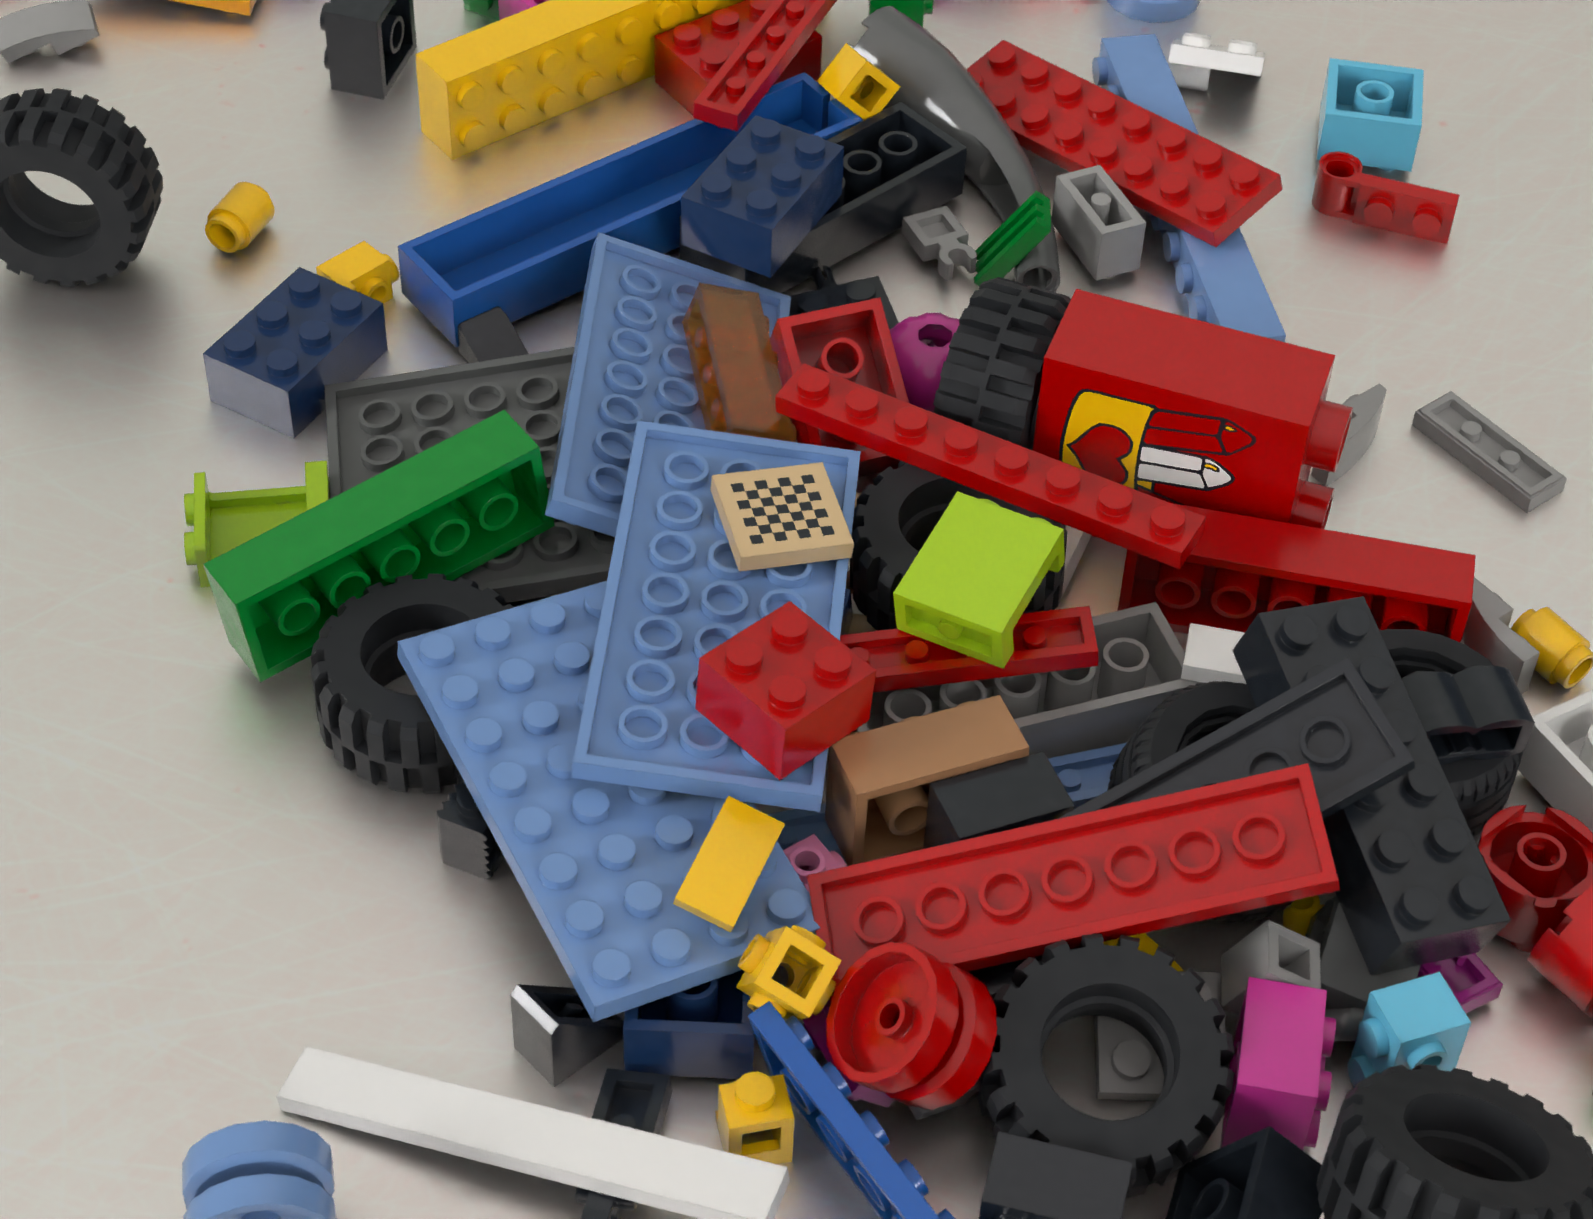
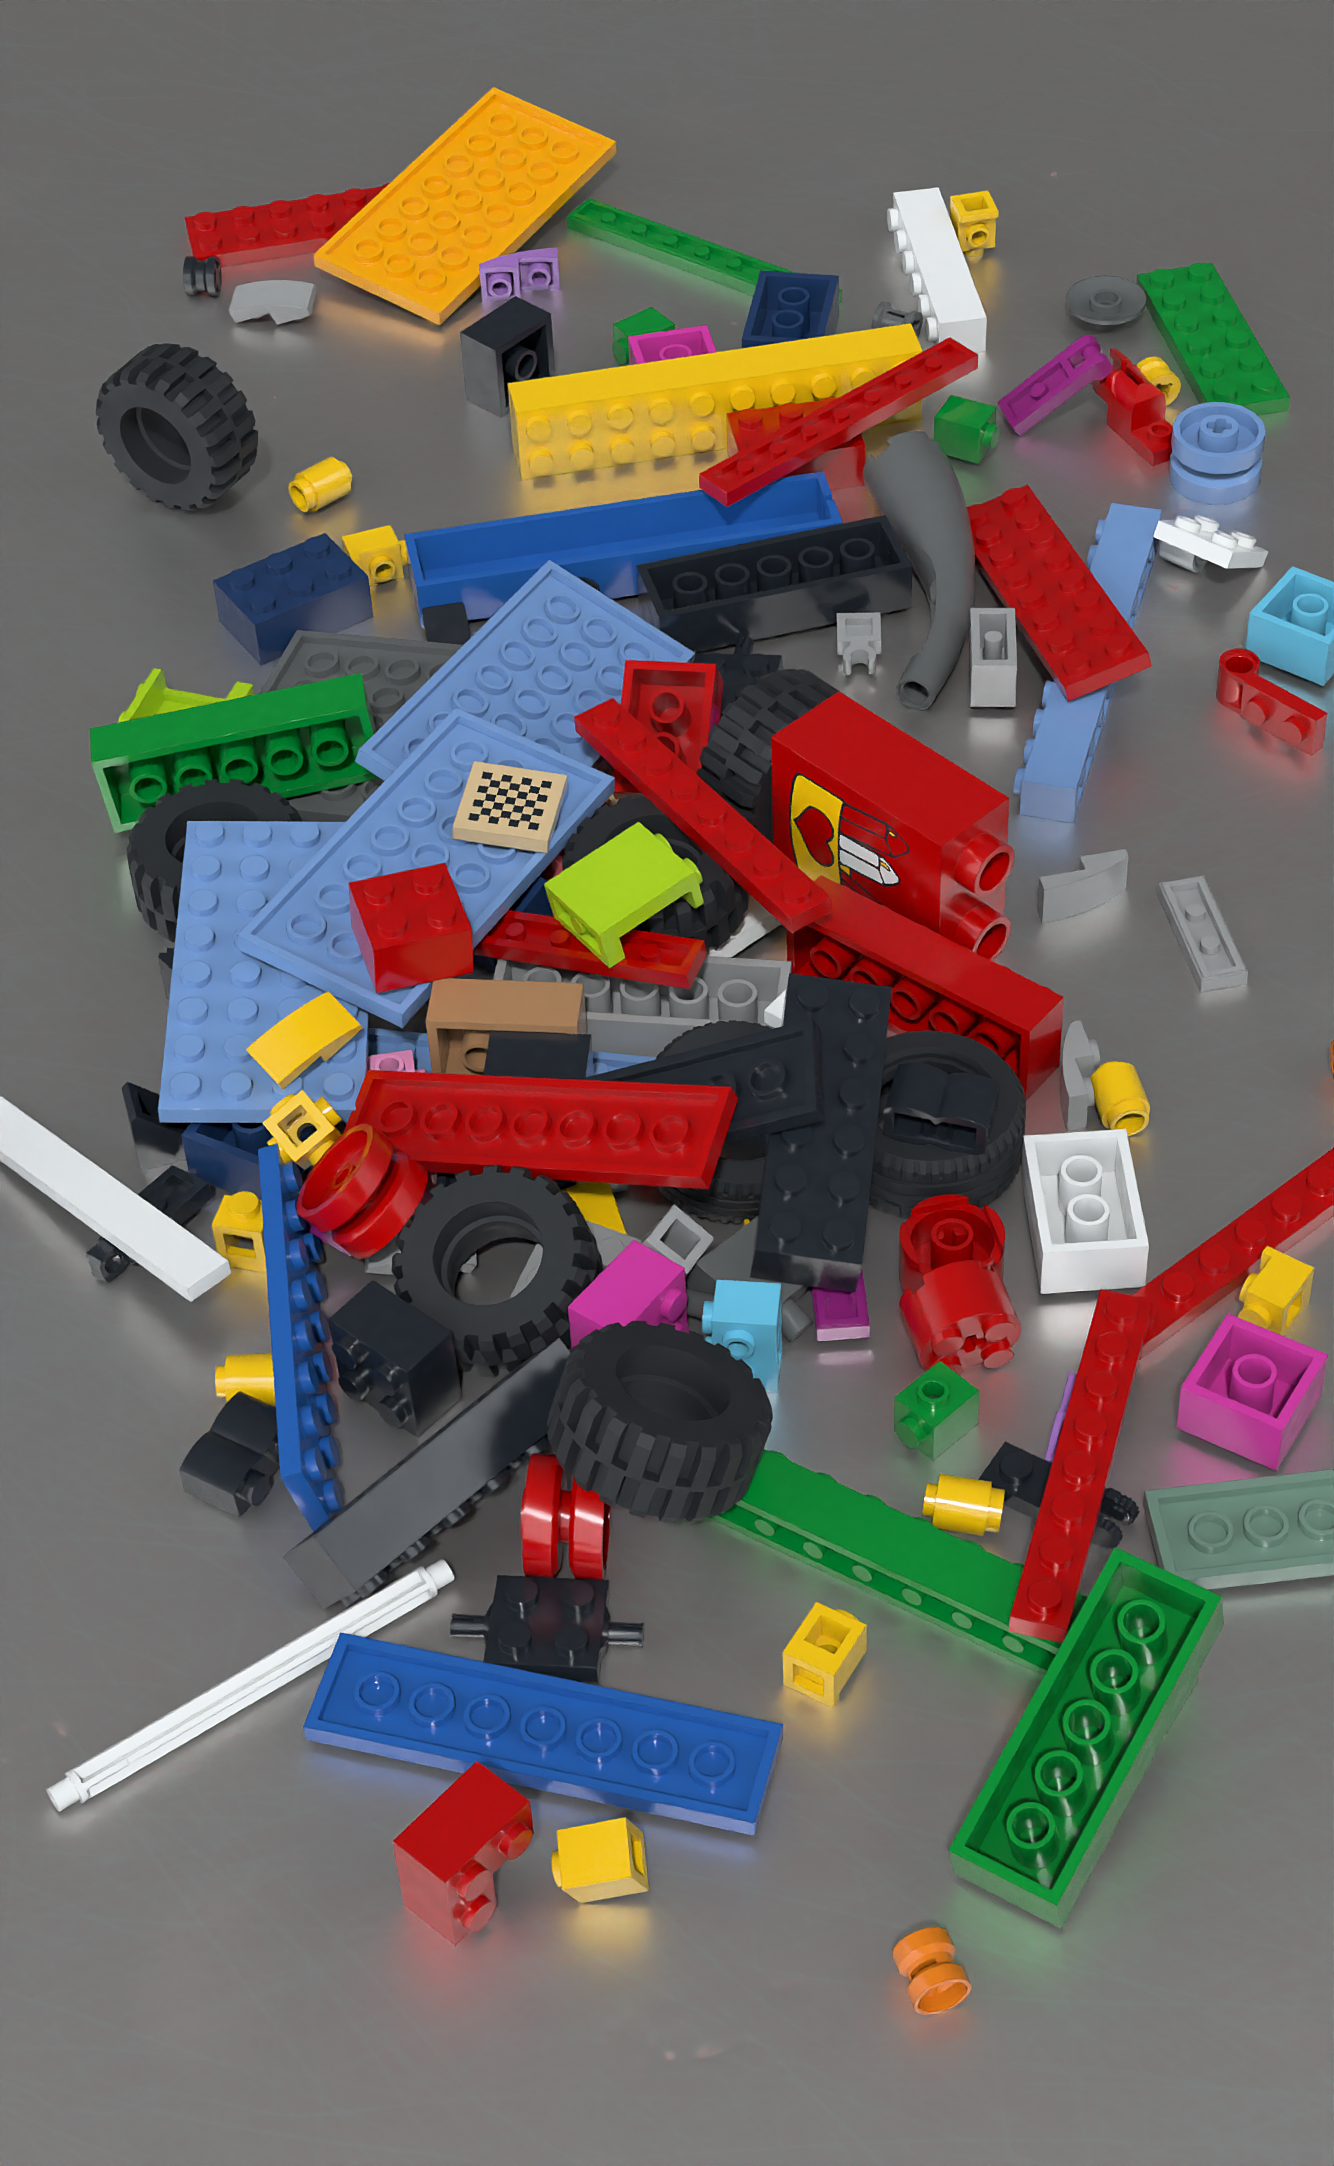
camera: 30 degrees right, 0 degrees up
dark blue brick [681,115,844,278] -> none
clear orange brick [682,283,797,442] -> none
yellow brick [817,43,900,120] -> none
green tile [974,190,1051,286] -> none

